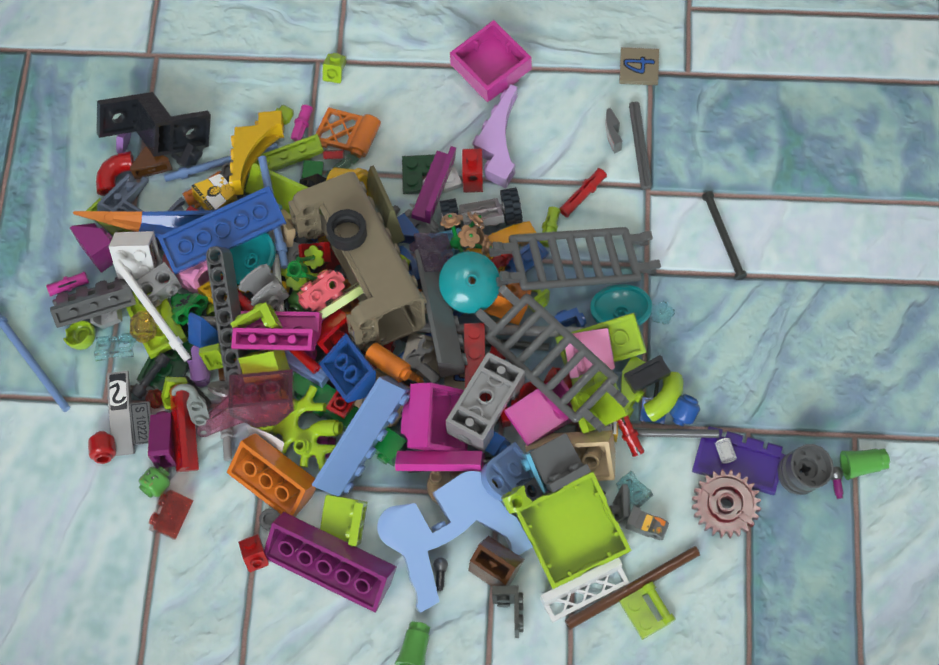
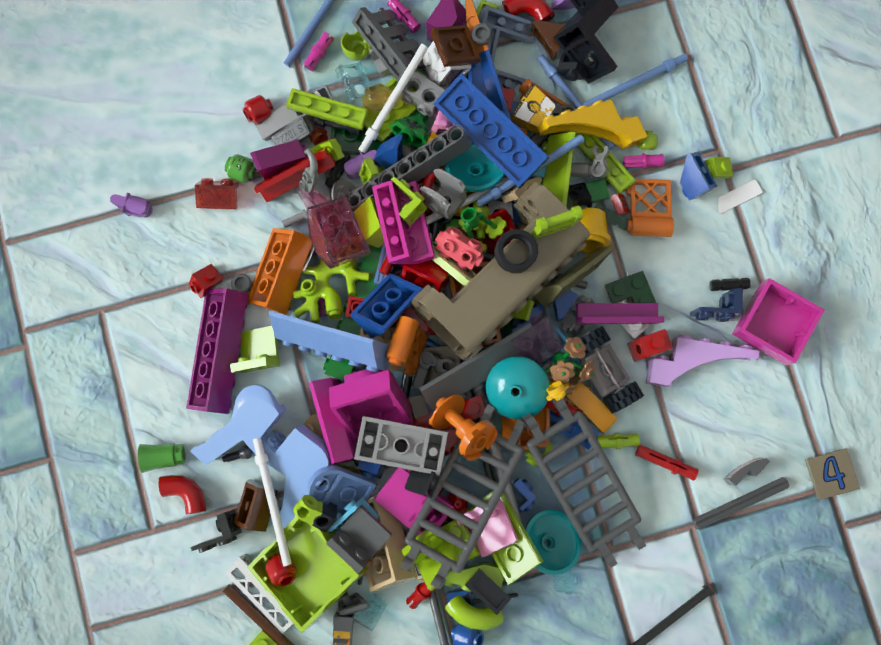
camera: 70 degrees right, 15 degrees up
none -> medium lavender arm [110,192,153,218]
none -> red cylinder [158,475,207,515]
none -> white bar [253,437,292,566]
none -> red head [265,553,297,587]
none -> lime tile [286,88,368,130]
none -> dark pink pin [303,32,334,72]
none -> black bracket [405,470,439,498]
none -> orange piece [429,394,498,461]
none -> reddish brown tile [430,25,481,67]
none -> dark grey tile [471,23,493,46]
none -> lime plate [531,205,583,239]
none -> yellow plate [546,381,569,401]
none -> light grey bar [570,145,610,179]
none -> medium blue bar [582,54,688,107]
none -> slope [680,152,718,201]
none -> dark blue bracket [690,288,743,322]
none -> pearl dark grey axle [709,278,751,291]
none -> white sticker [718,179,763,214]

